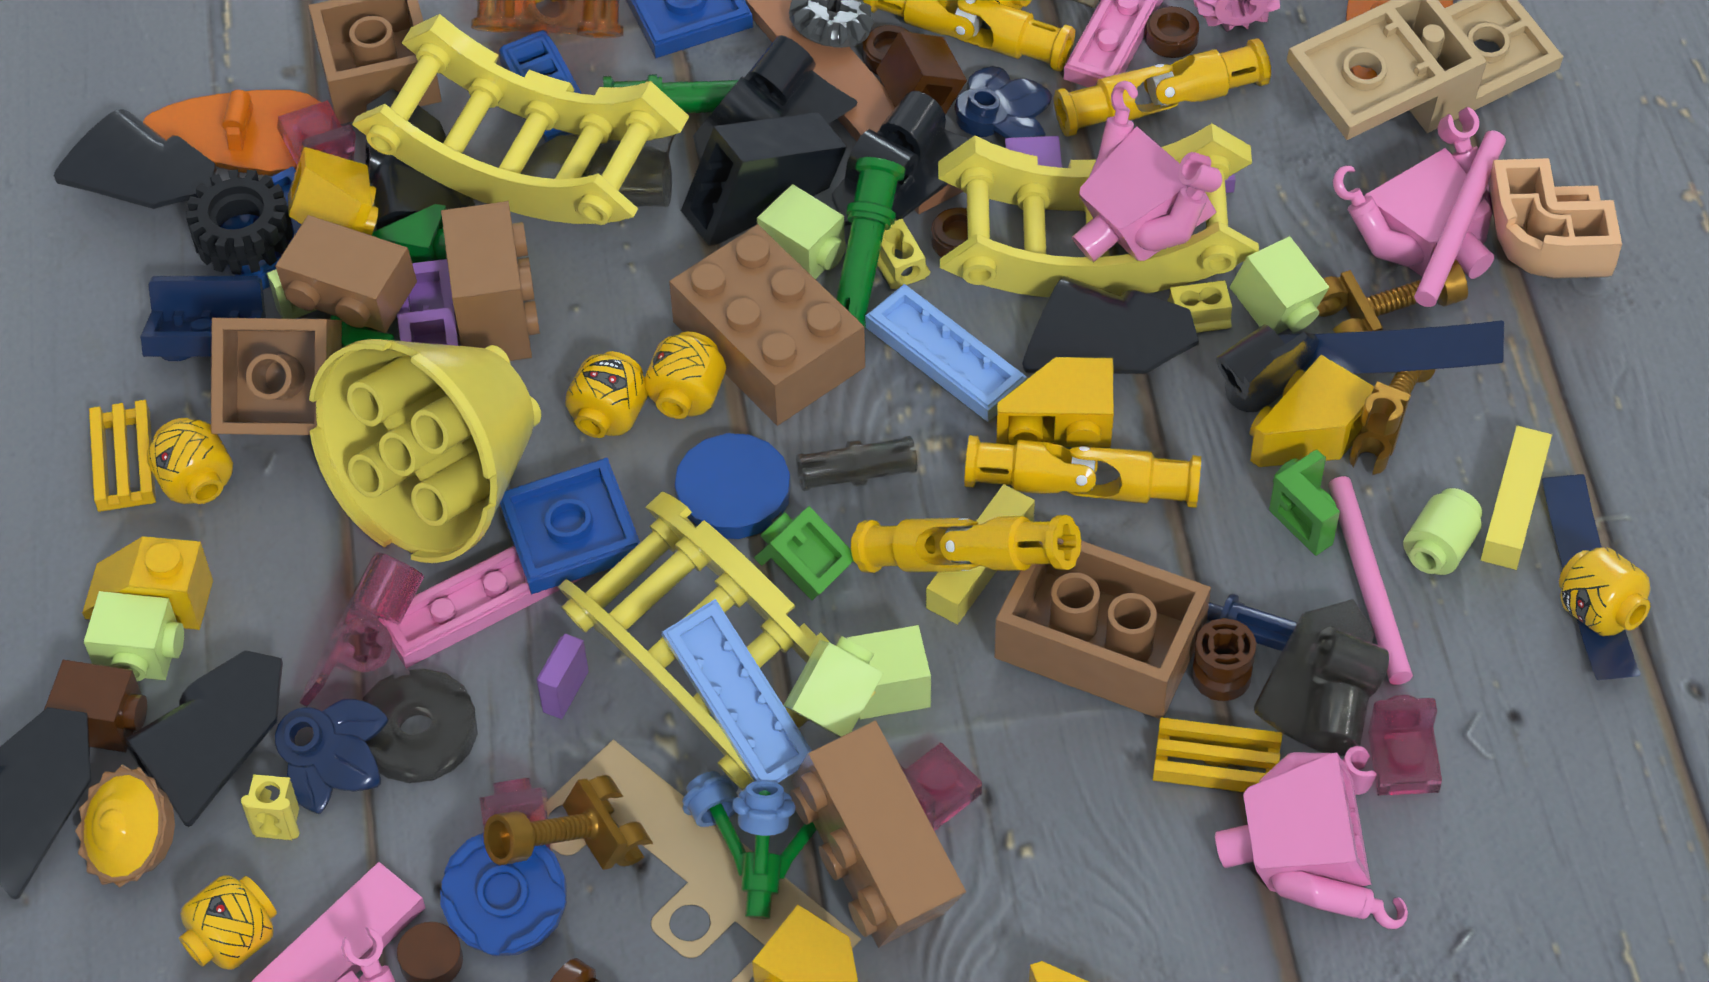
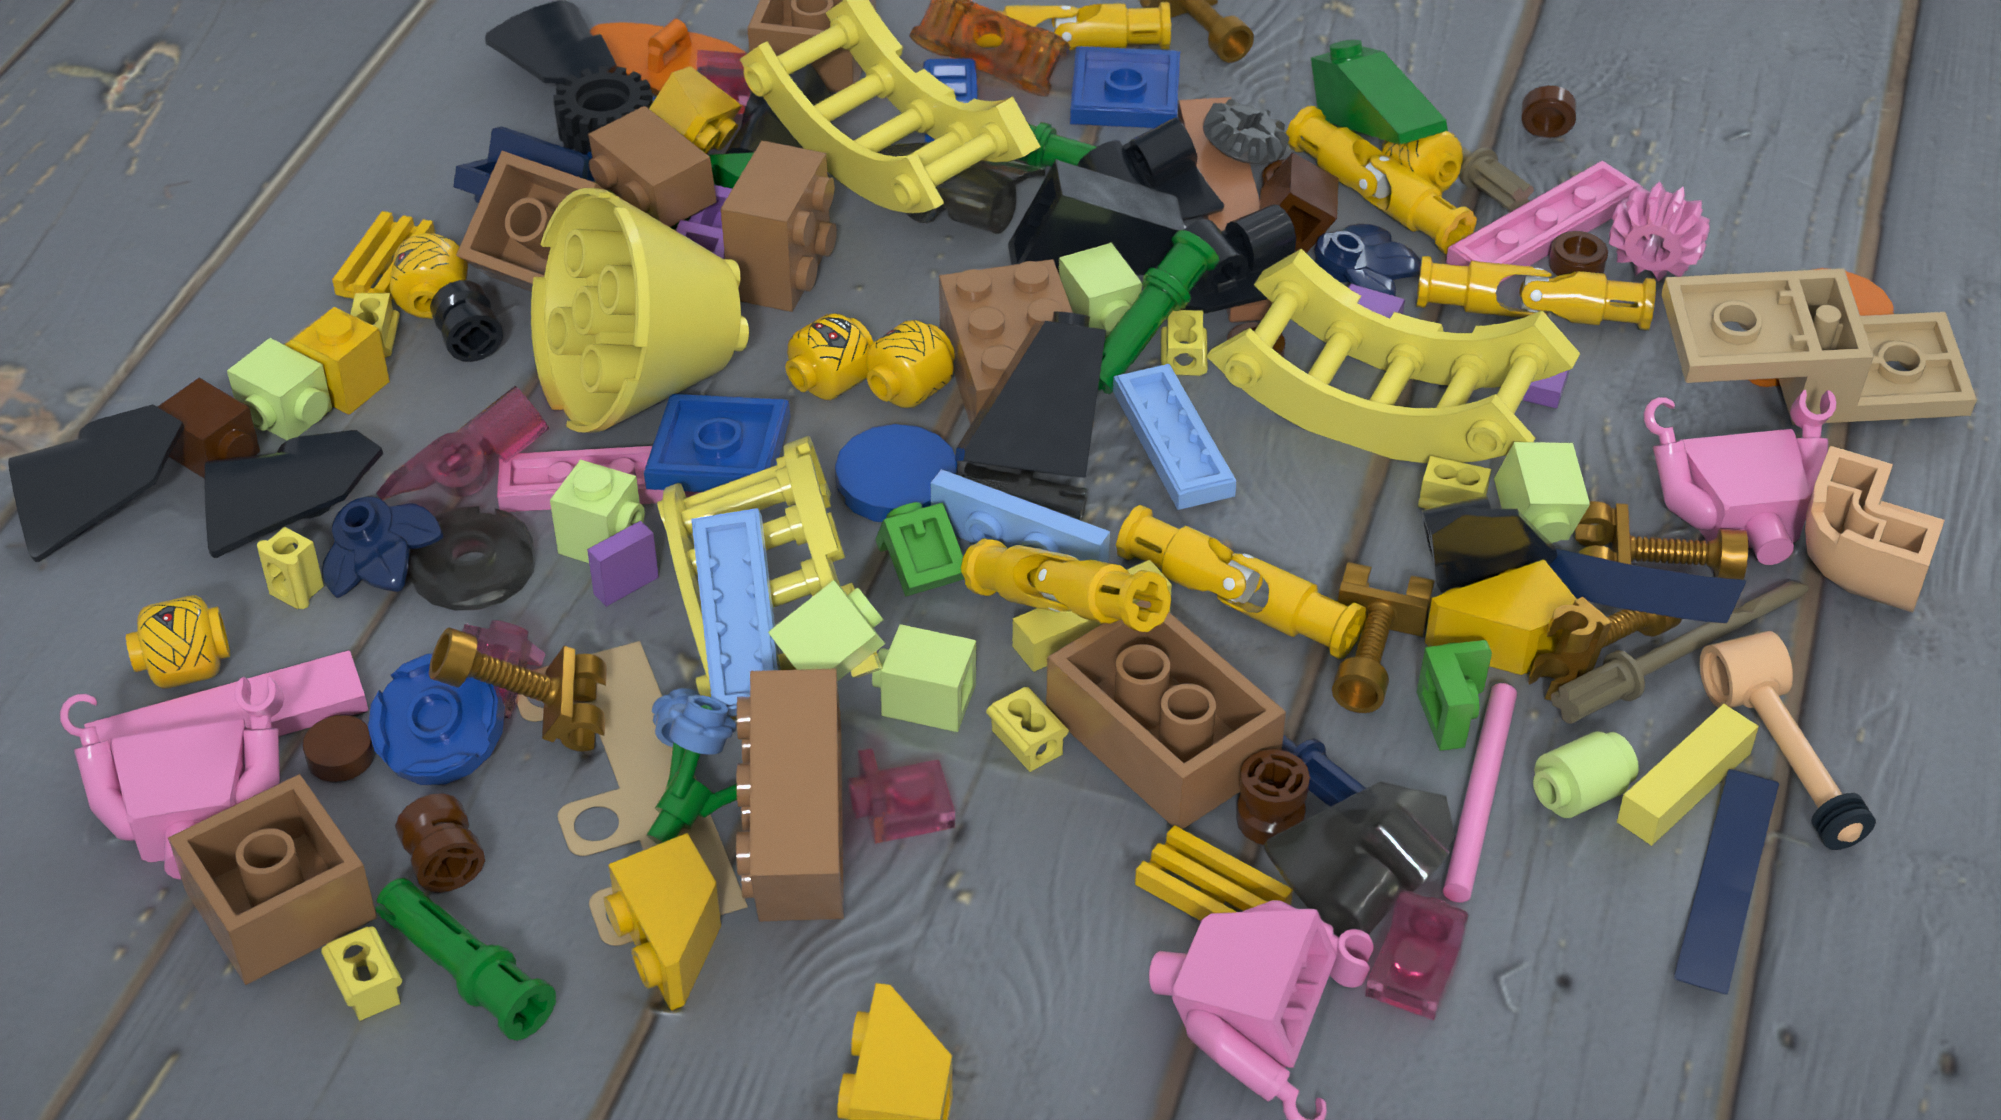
camera: 25 degrees right, 10 degrees down
yellow piece [75,765,175,888] -> none
yellow slope [996,357,1114,448] -> none
black panel [1022,276,1199,374] -> none
bright pink torso [1072,81,1222,262] -> none
bright pink bar [1414,130,1506,307] -> none
yellow head [1559,547,1650,636] -> none
none -> light yellow piece [350,293,400,358]
none -> black wheel [430,280,503,362]
none -> yellowish green brick [550,459,645,563]
none -> light blue plate [931,469,1110,563]
none -> black slope [955,311,1106,478]
none -> light yellow piece [986,687,1069,772]
none -> pearl gold bar [1332,562,1435,713]
none -> dark tan piece [1551,580,1809,724]
none -> light nougat piece [1700,631,1876,850]

